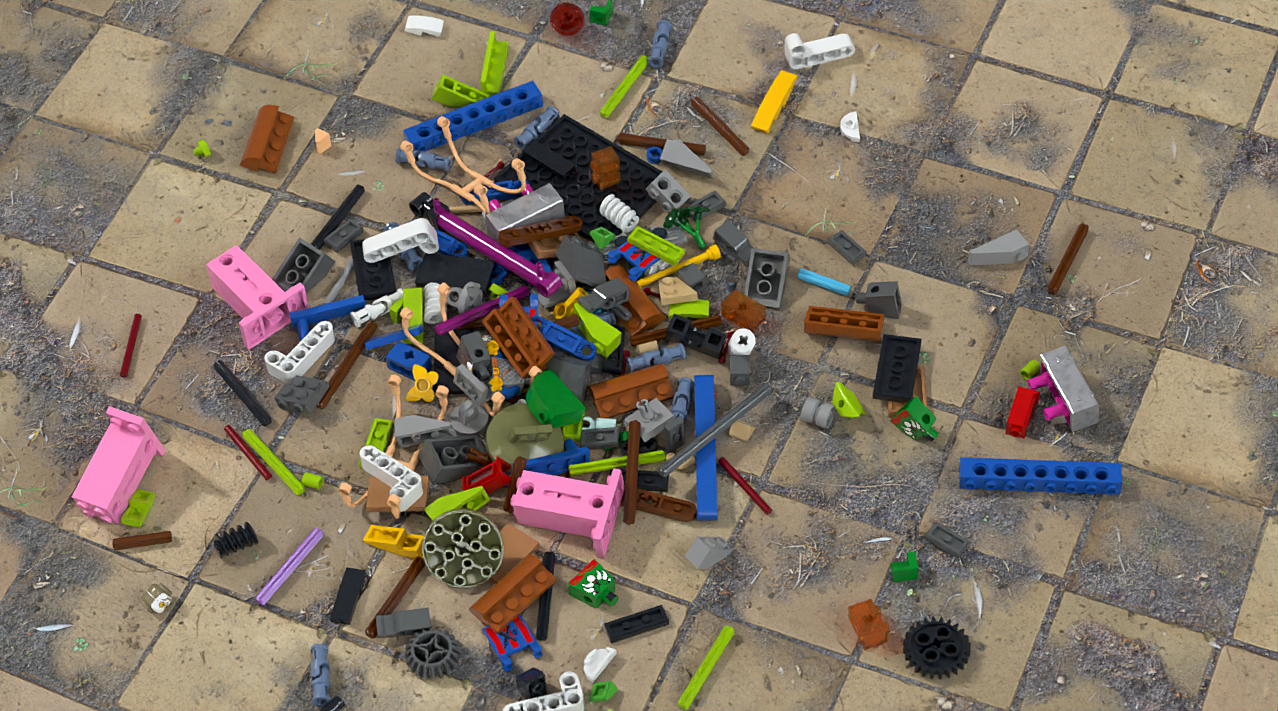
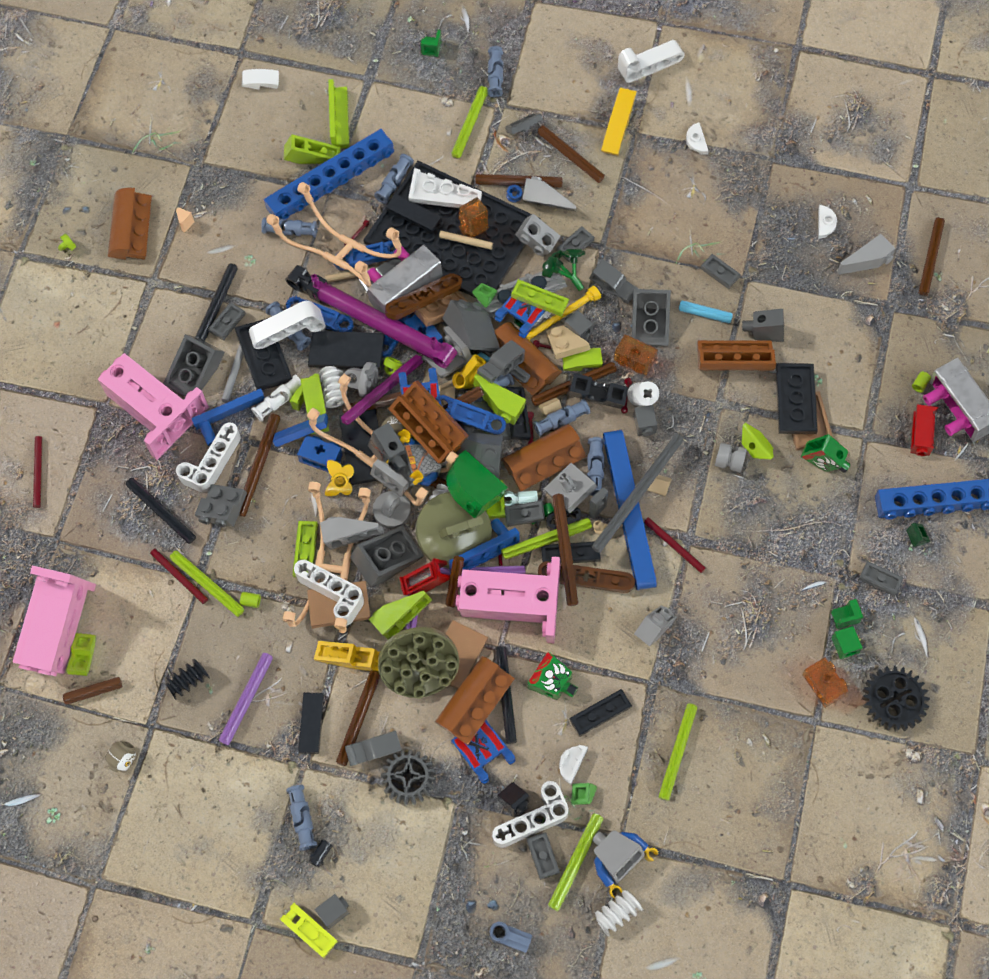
camera: 10 degrees left, 15 degrees up
reddish brown axle [466,447,493,467] -> none
clear red cone [550,2,585,36] -> none
white piece [600,194,639,233] -> none
none -> white wing [408,168,482,210]
none -> tan bar [439,231,493,250]
none -> dark grey plate [505,113,543,134]
none -> white plate [818,205,837,239]
none -> green panel [831,626,863,660]
none -> dark green slope [906,523,930,547]

